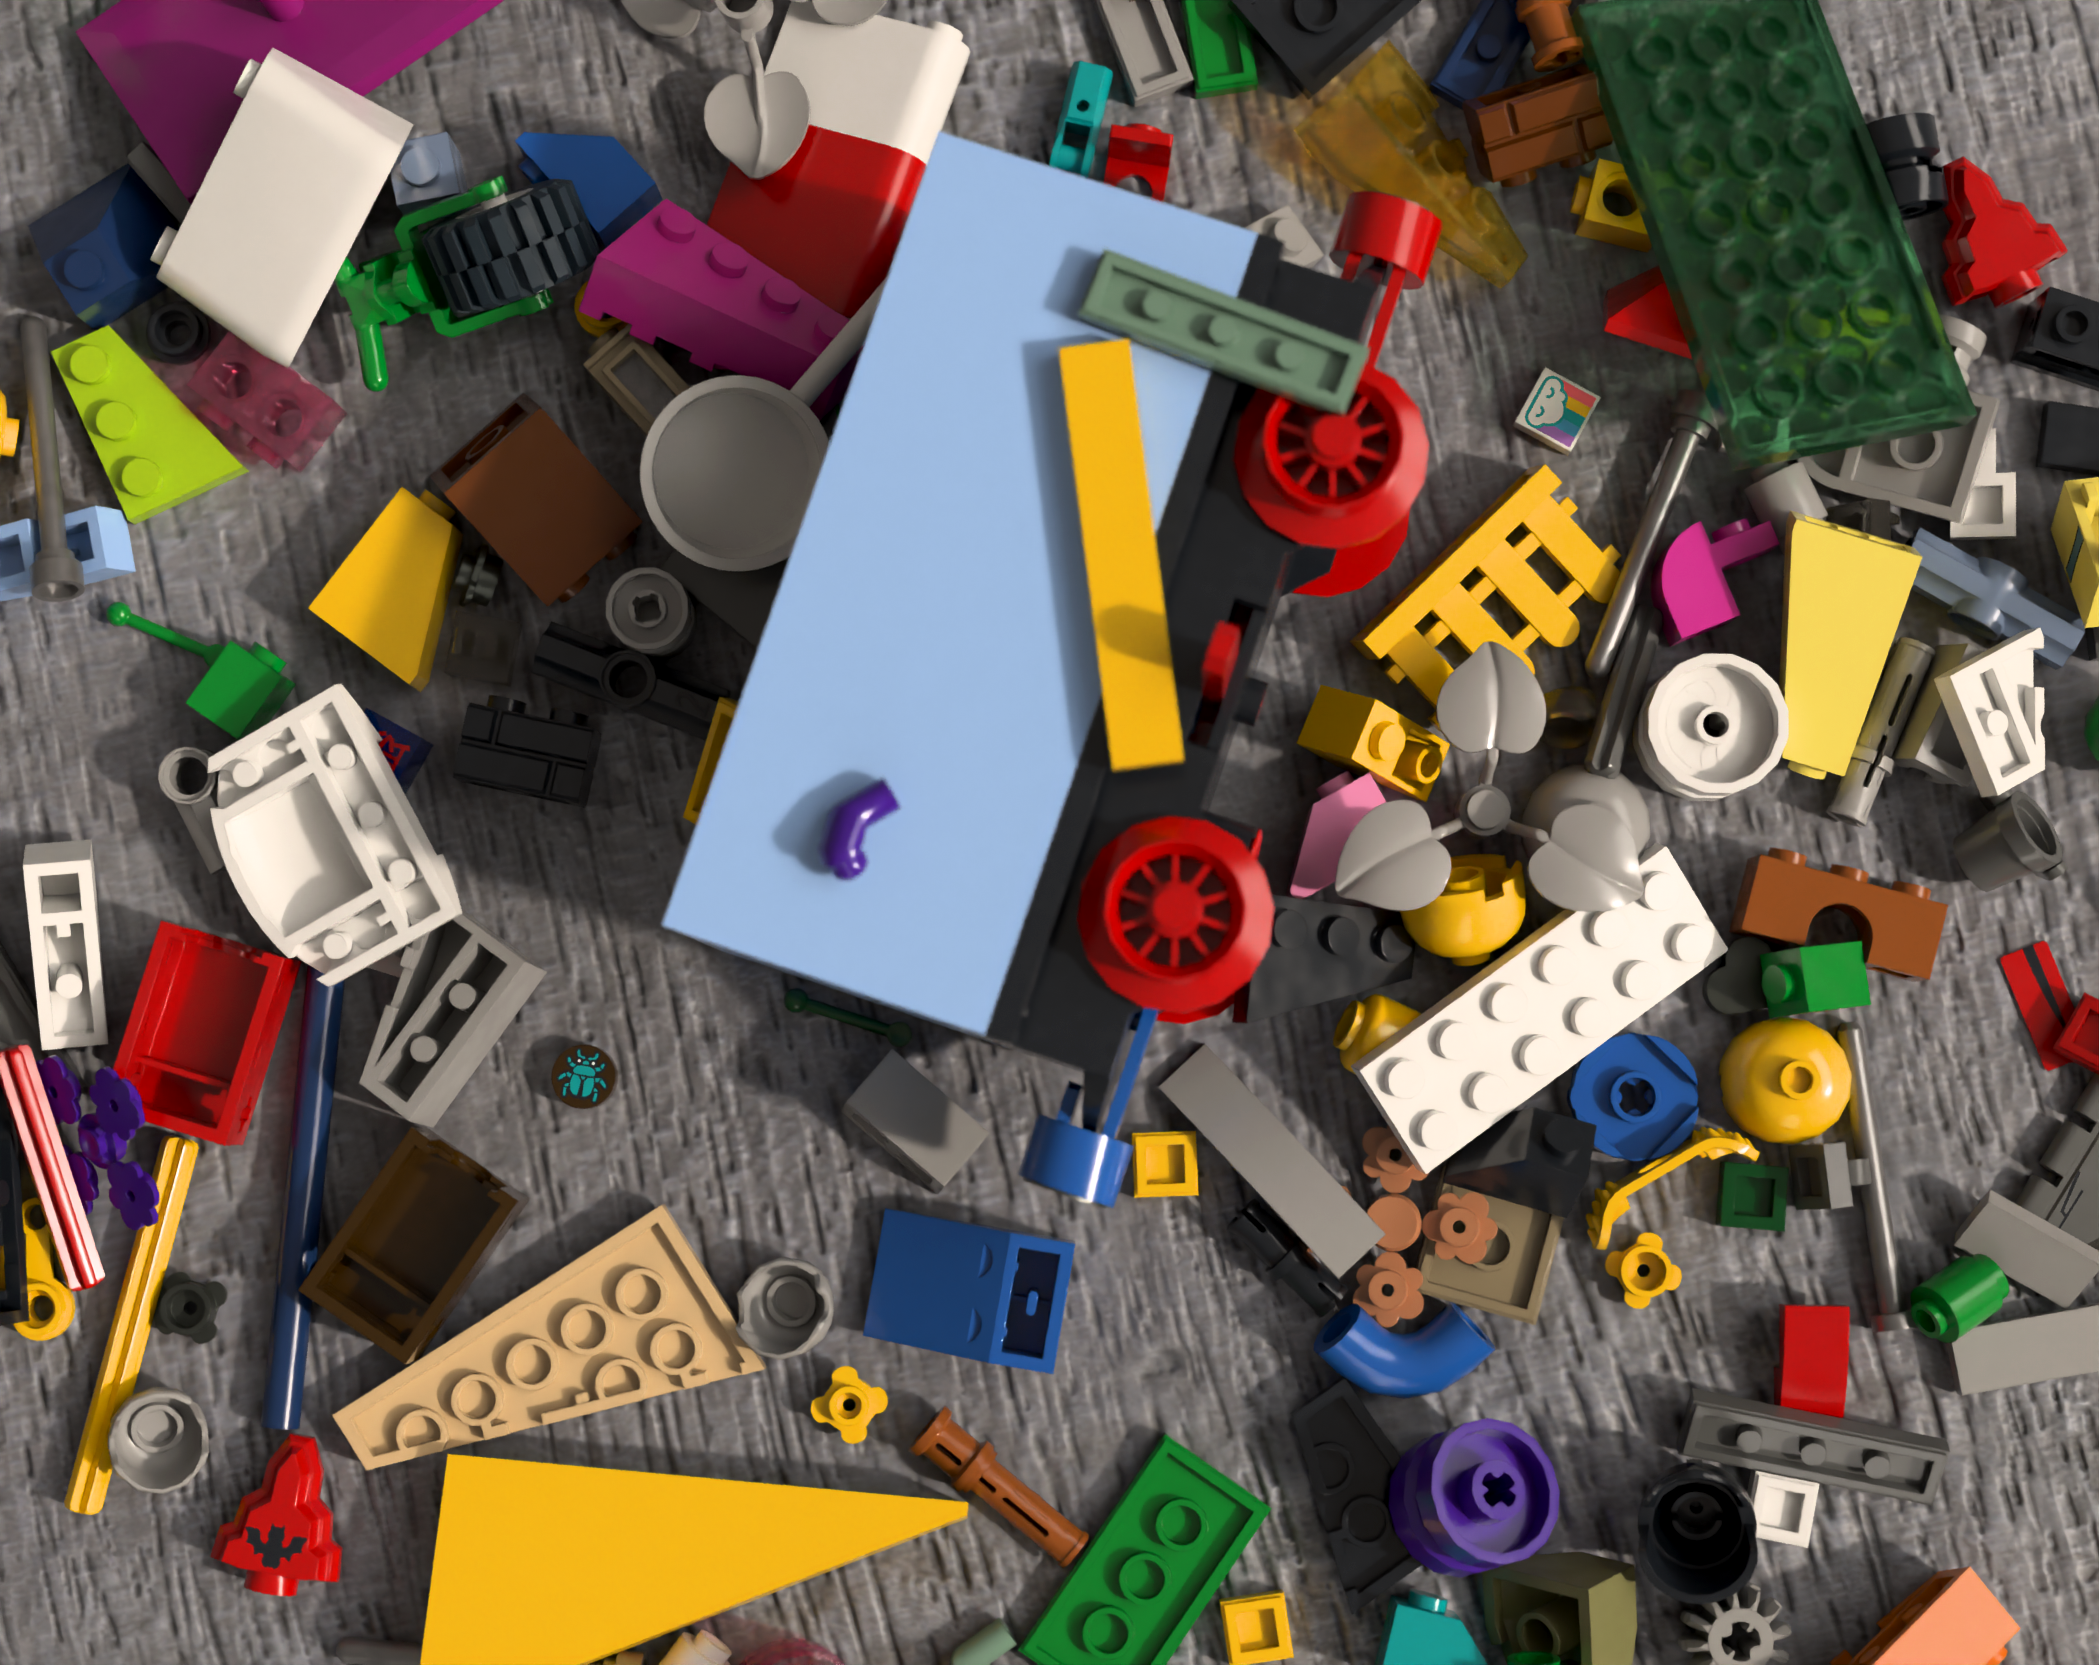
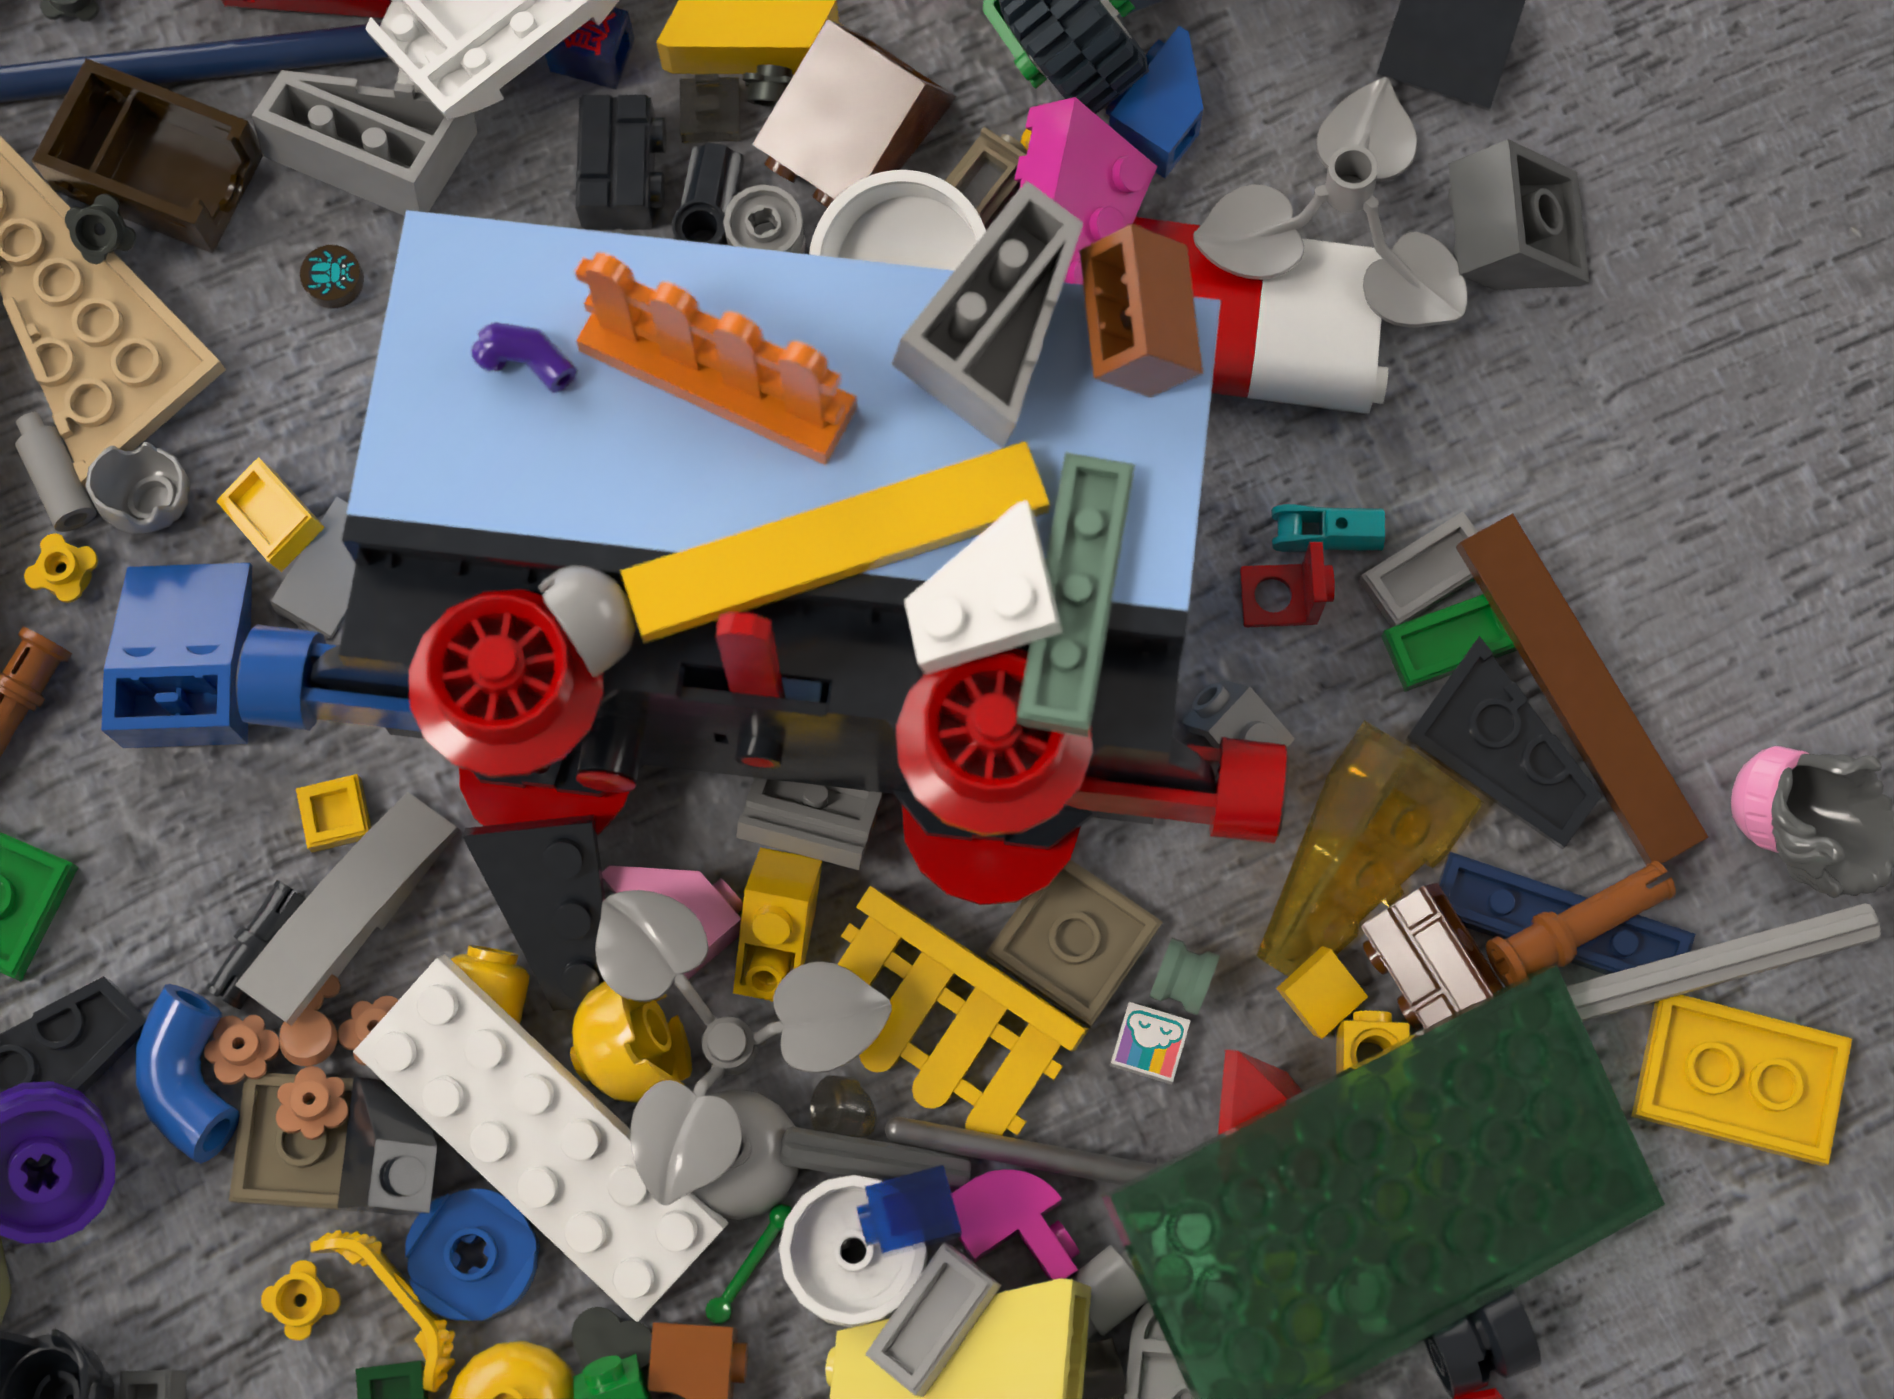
camera: 80 degrees right, 10 degrees down
none -> light grey cylinder [15,412,97,532]
none -> pearl dark grey plate [65,194,137,264]
none -> yellow tile [216,458,325,572]
none -> light grey hair [539,565,636,677]
none -> orange fence [575,252,858,465]
none -> green hinge [705,1204,792,1324]
none -> light grey plate [736,778,884,870]
none -> clear blue brick [856,1165,962,1258]
none -> light grey tile [865,1243,1002,1397]
none -> light grey wedge [891,181,1083,448]
none -> white wing [905,500,1063,674]
none -> dark tan tile [985,860,1163,1029]
none -> dark orange brick [1079,224,1203,397]
none -> sand green wheel [1149,937,1220,1016]
none -> yellow tile [1276,946,1368,1039]

